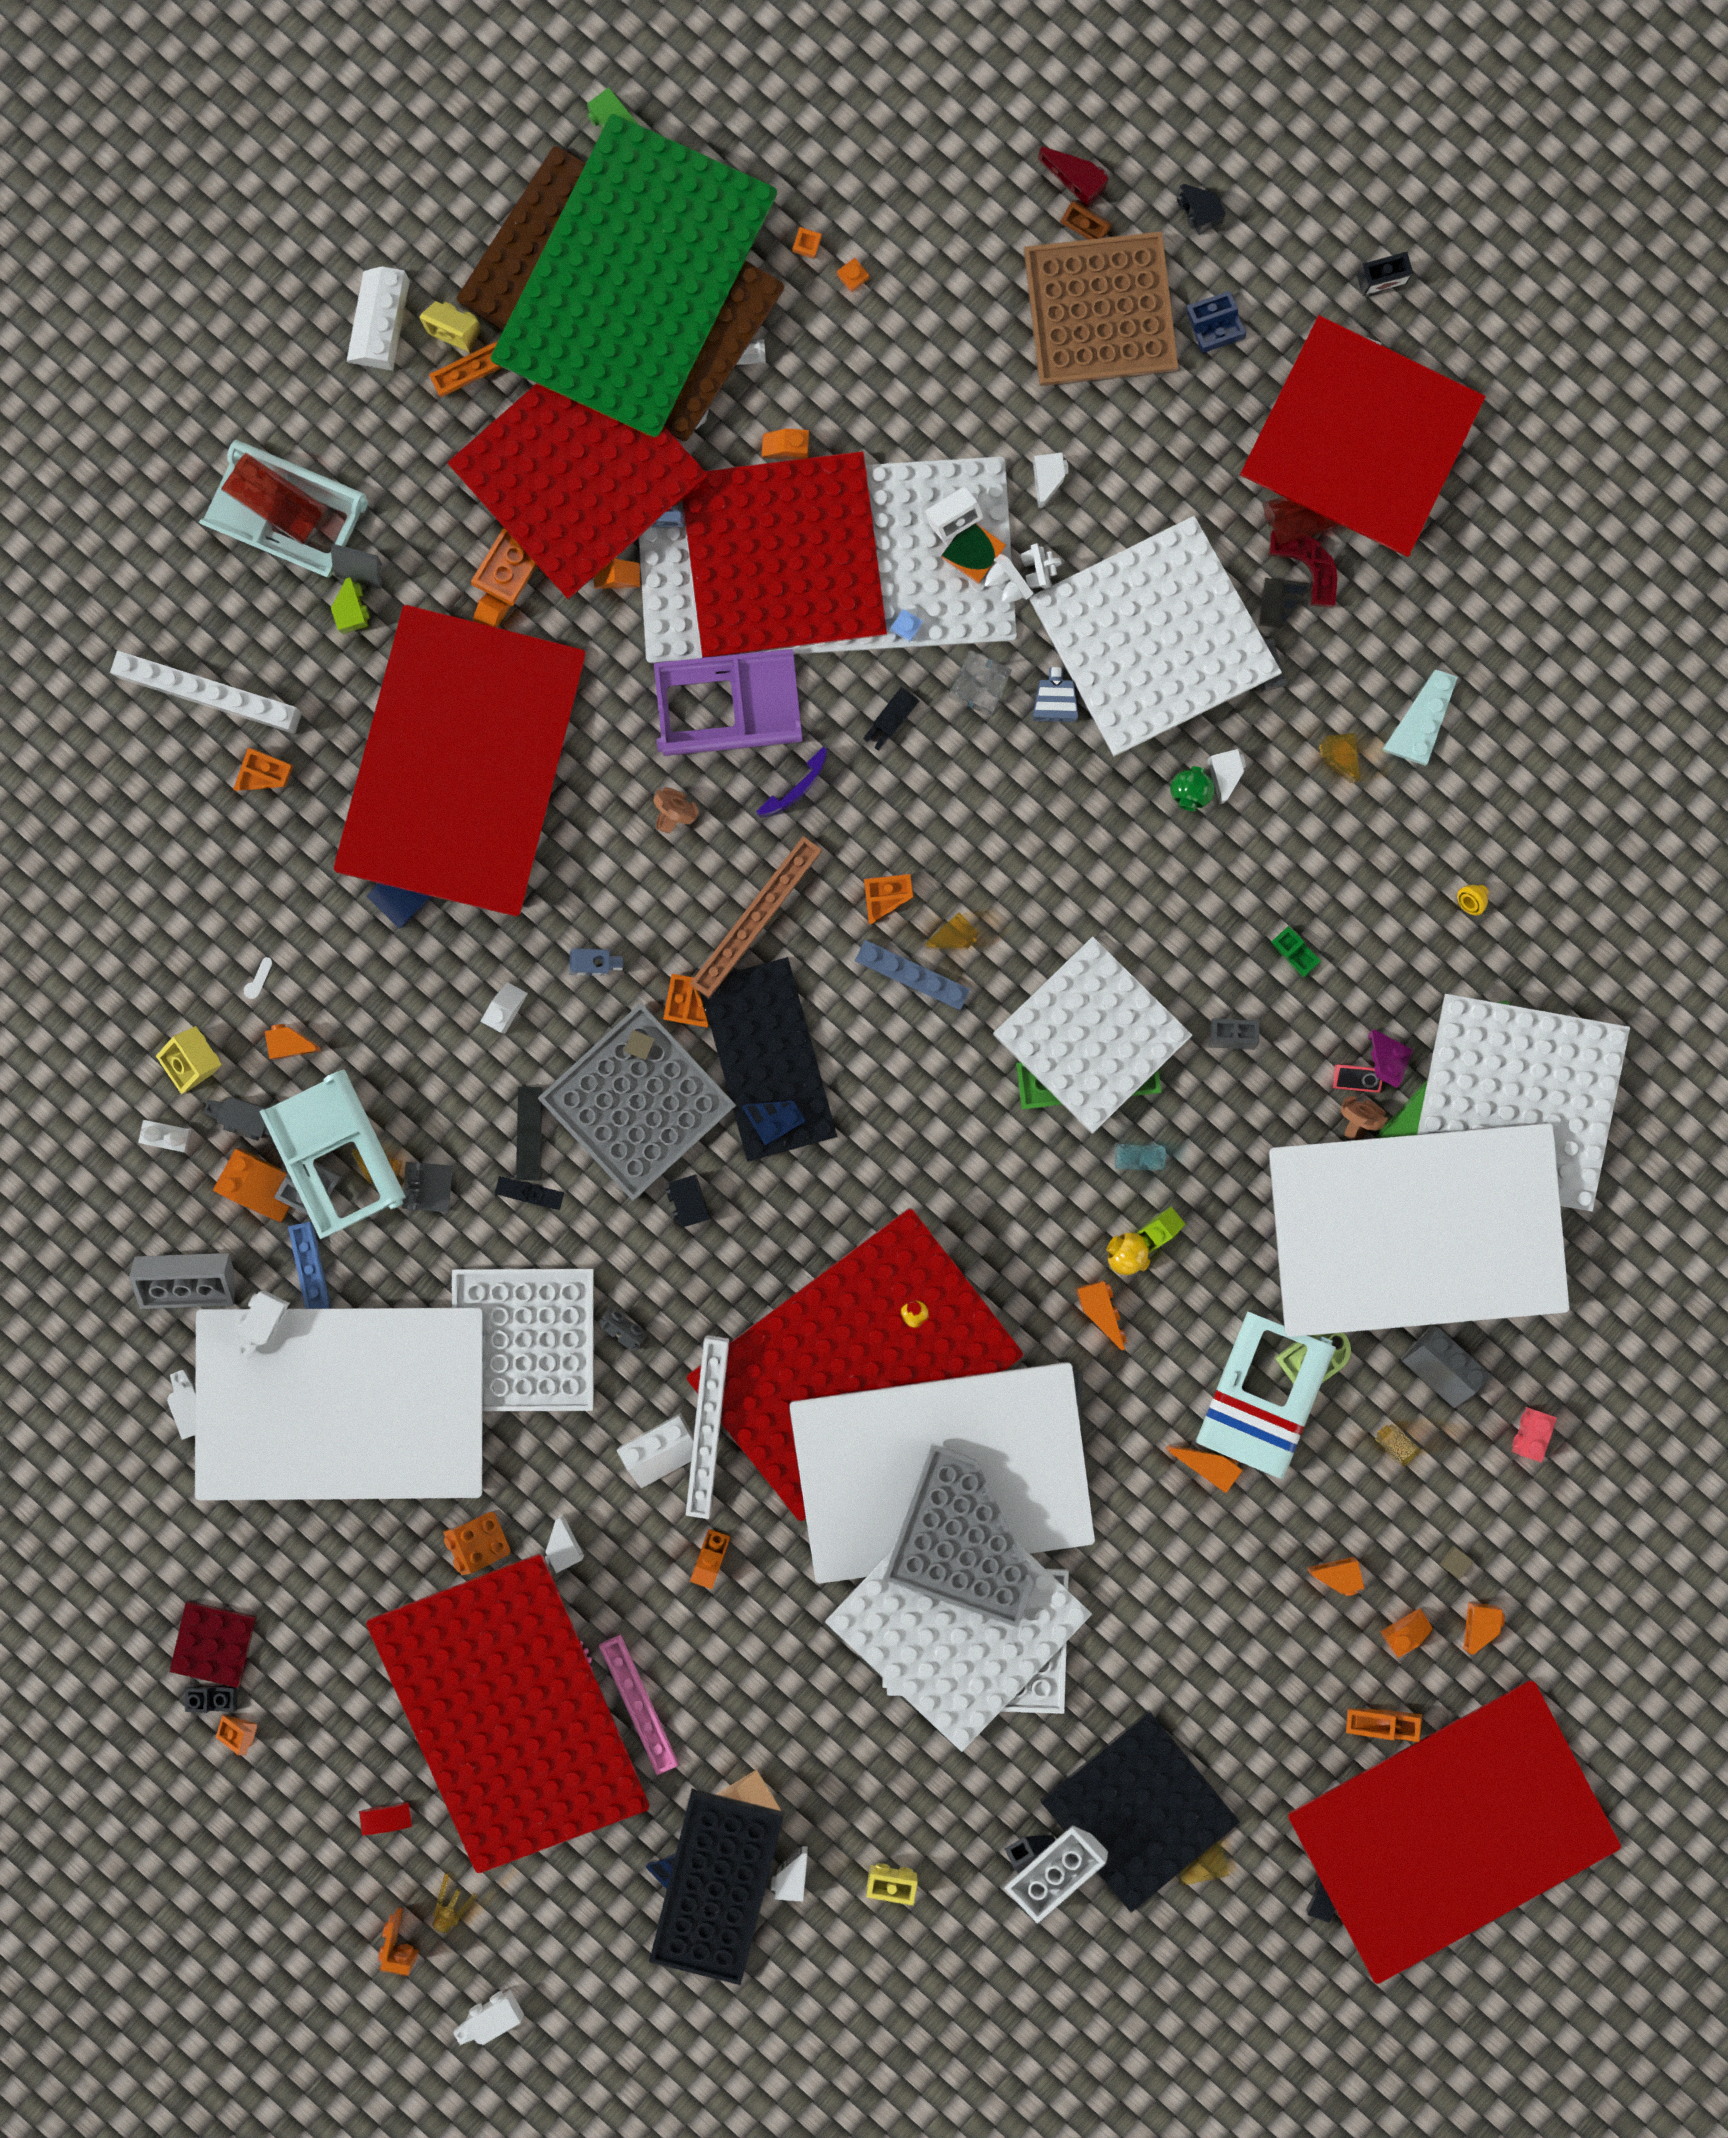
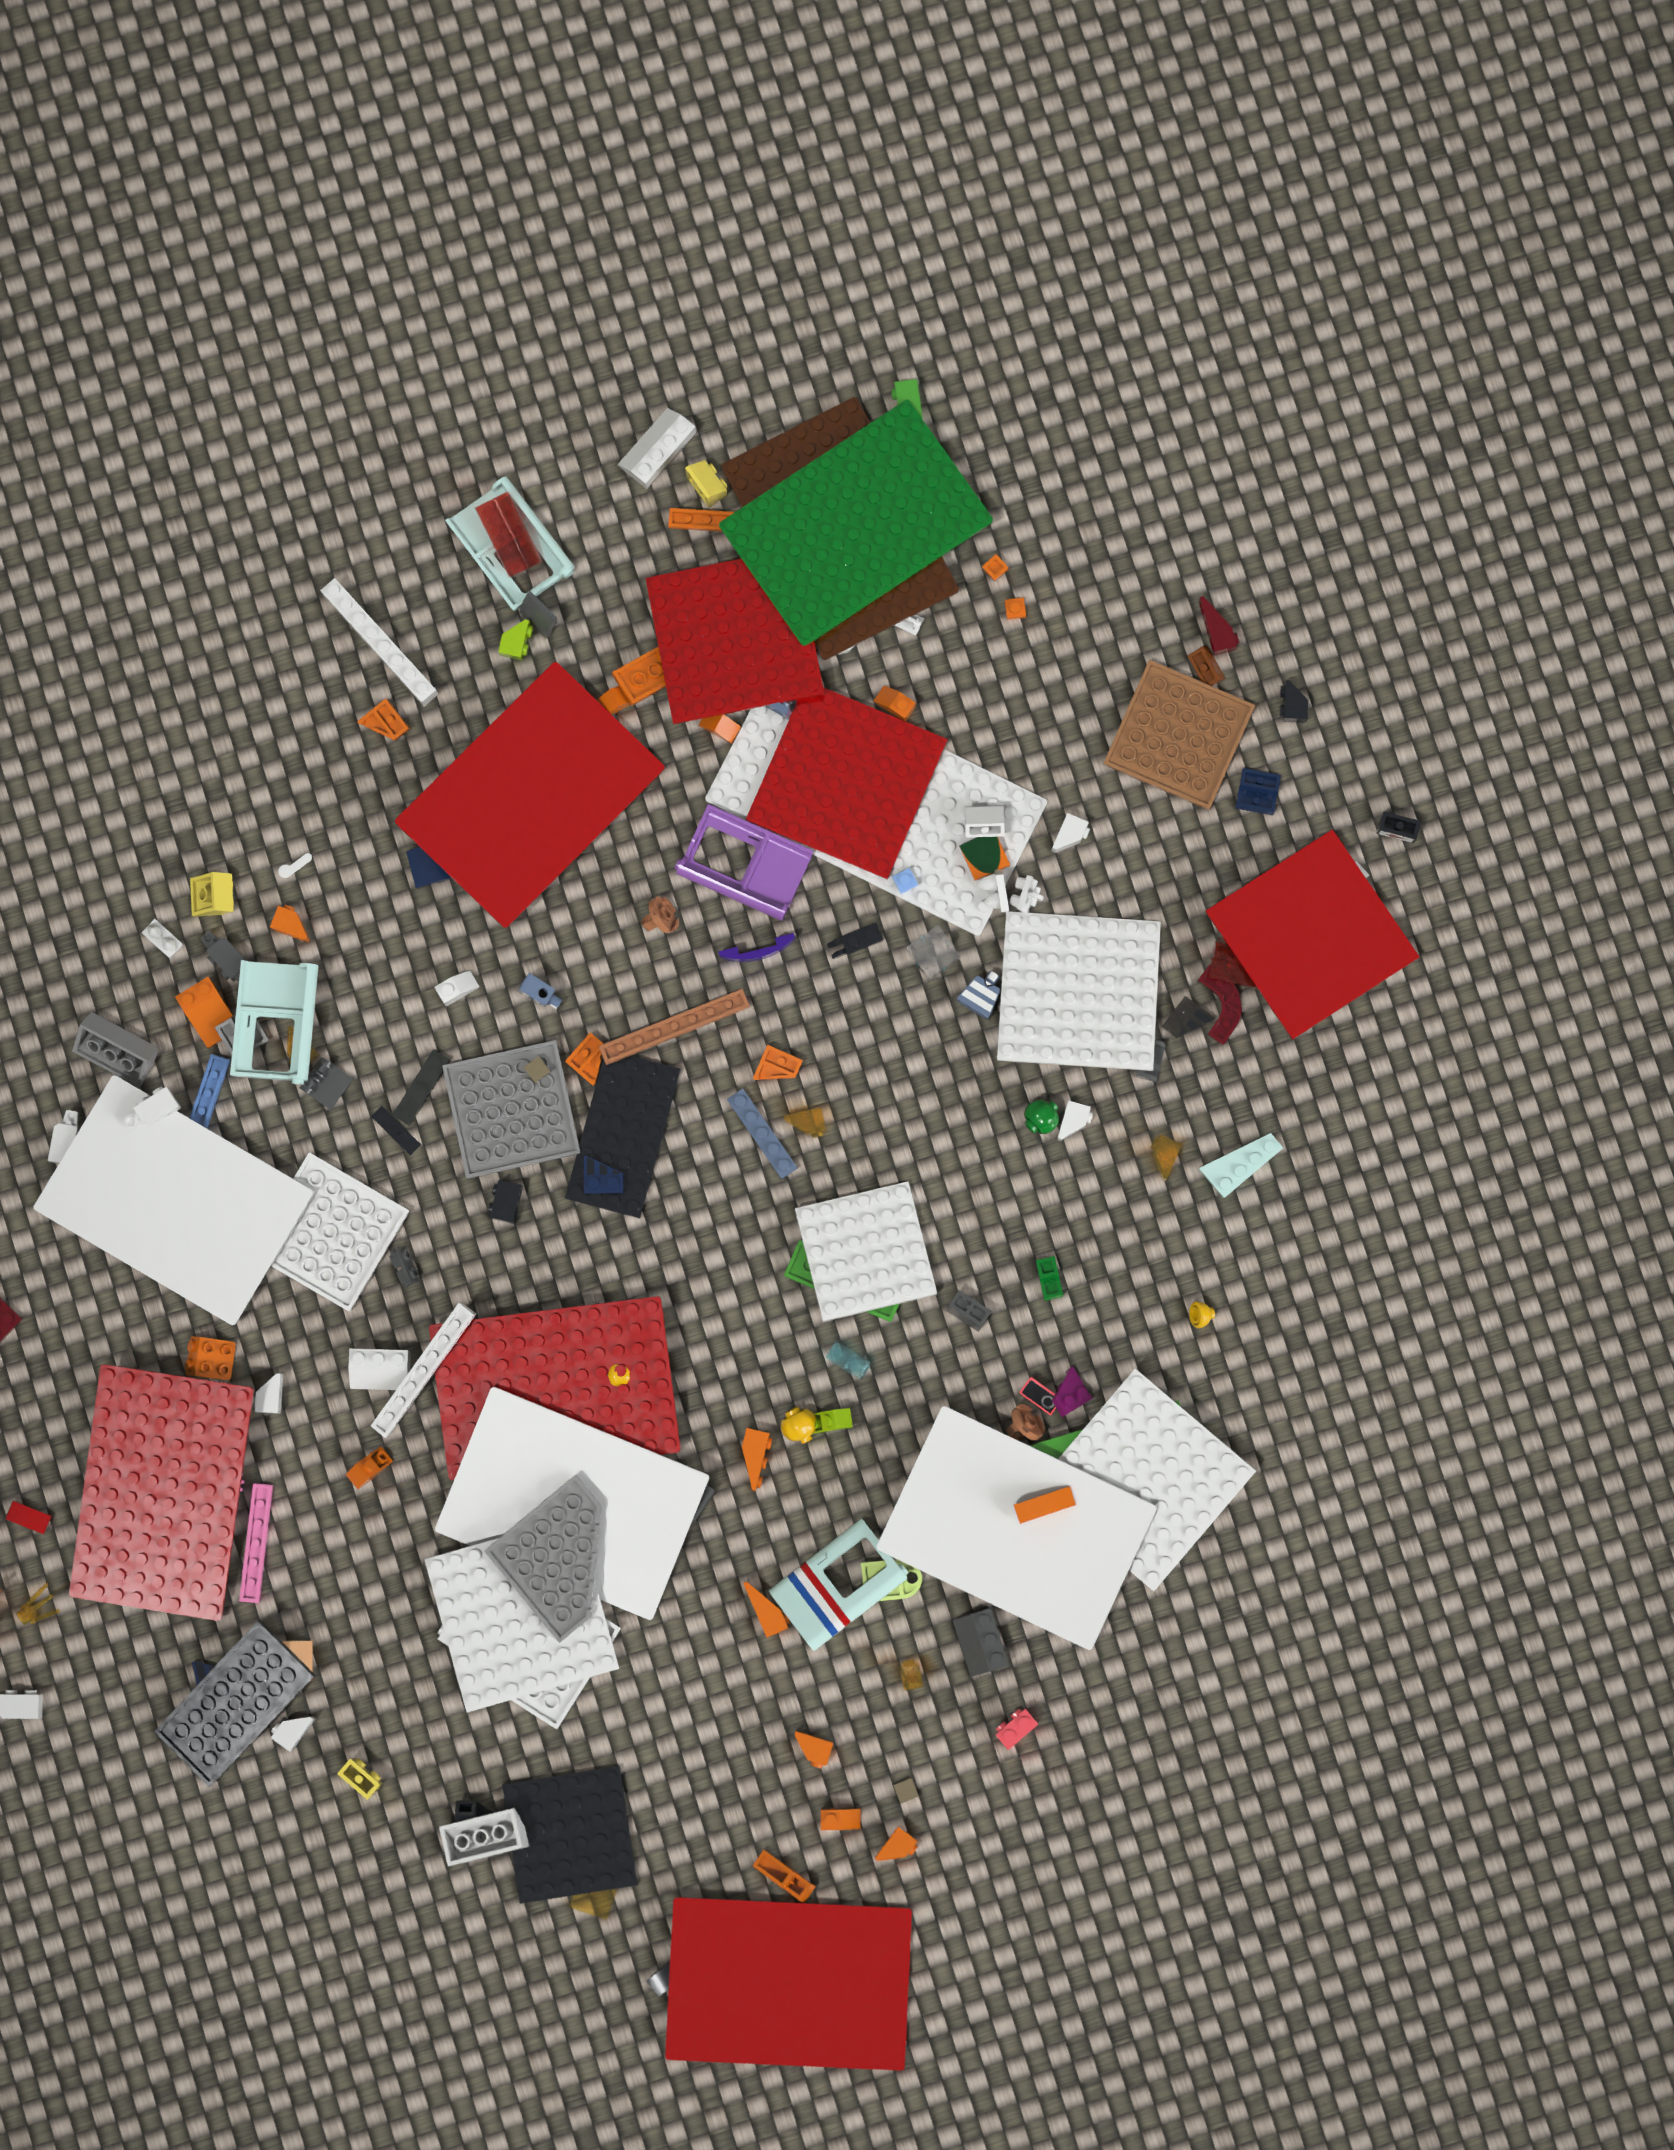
camera: 40 degrees right, 5 degrees down
none -> orange slope [1014,1486,1076,1524]

